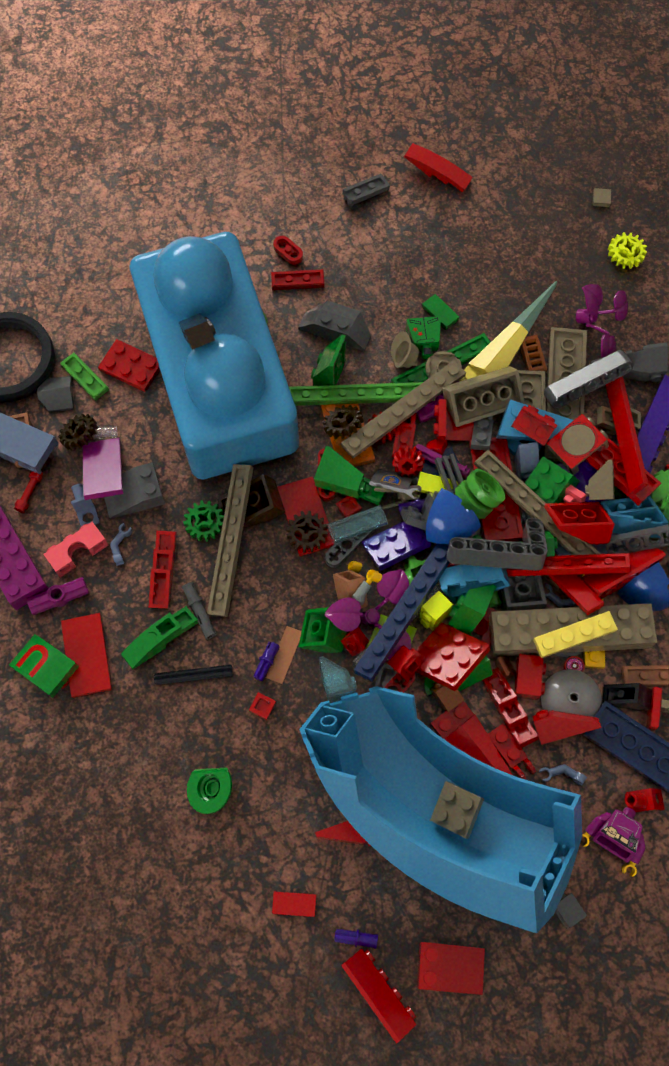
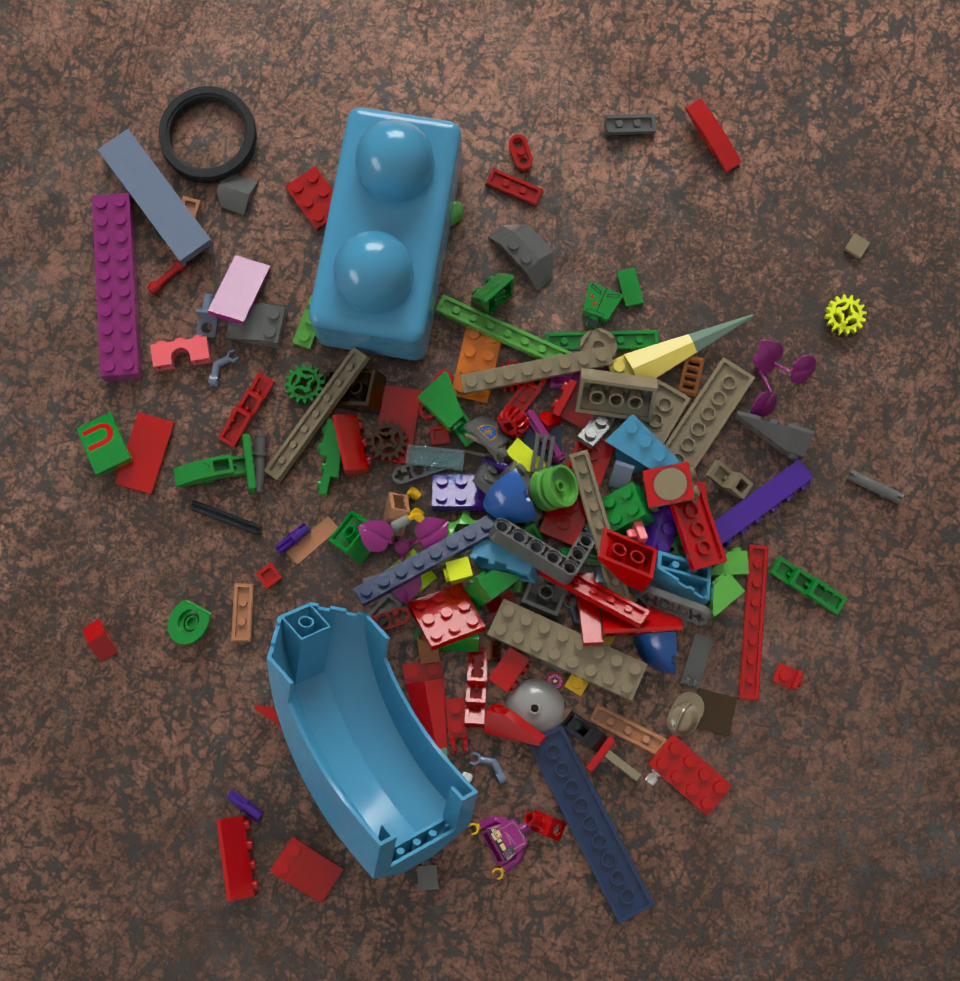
camera: 30 degrees right, 10 degrees up
magenta piece [27,577,89,615] -> none
dark brown gear [58,414,98,451] -> none
bright green tile [60,353,109,401] -> none
clear pin [95,425,118,440] -> none
dark brown brick [179,313,216,350] -> none
red tile [272,891,316,917] -> none
clear light blue slope [319,656,357,703] -> none
dark brown gear [322,405,364,439] -> none
red bracket [341,627,369,657] -> none
red window [387,645,422,682] -> none
dark tan piece [391,331,419,368] -> none
dark tan plate [430,781,484,839] -> none
red bracket [511,405,558,446] -> none
light yellow plate [533,611,618,658] -> none
beam [544,350,634,409] -> none
green plate [544,531,558,557] -> none
dark tan slope [585,460,615,501] -> none
red tile [606,376,648,495] -> none
none -> red slope [83,619,119,662]
none -> nougat tile [231,583,255,642]
none -> green tile [241,434,257,495]
none -> bright green hinge [292,295,316,350]
none -> green slope [317,418,342,498]
none -> red slope [332,414,372,478]

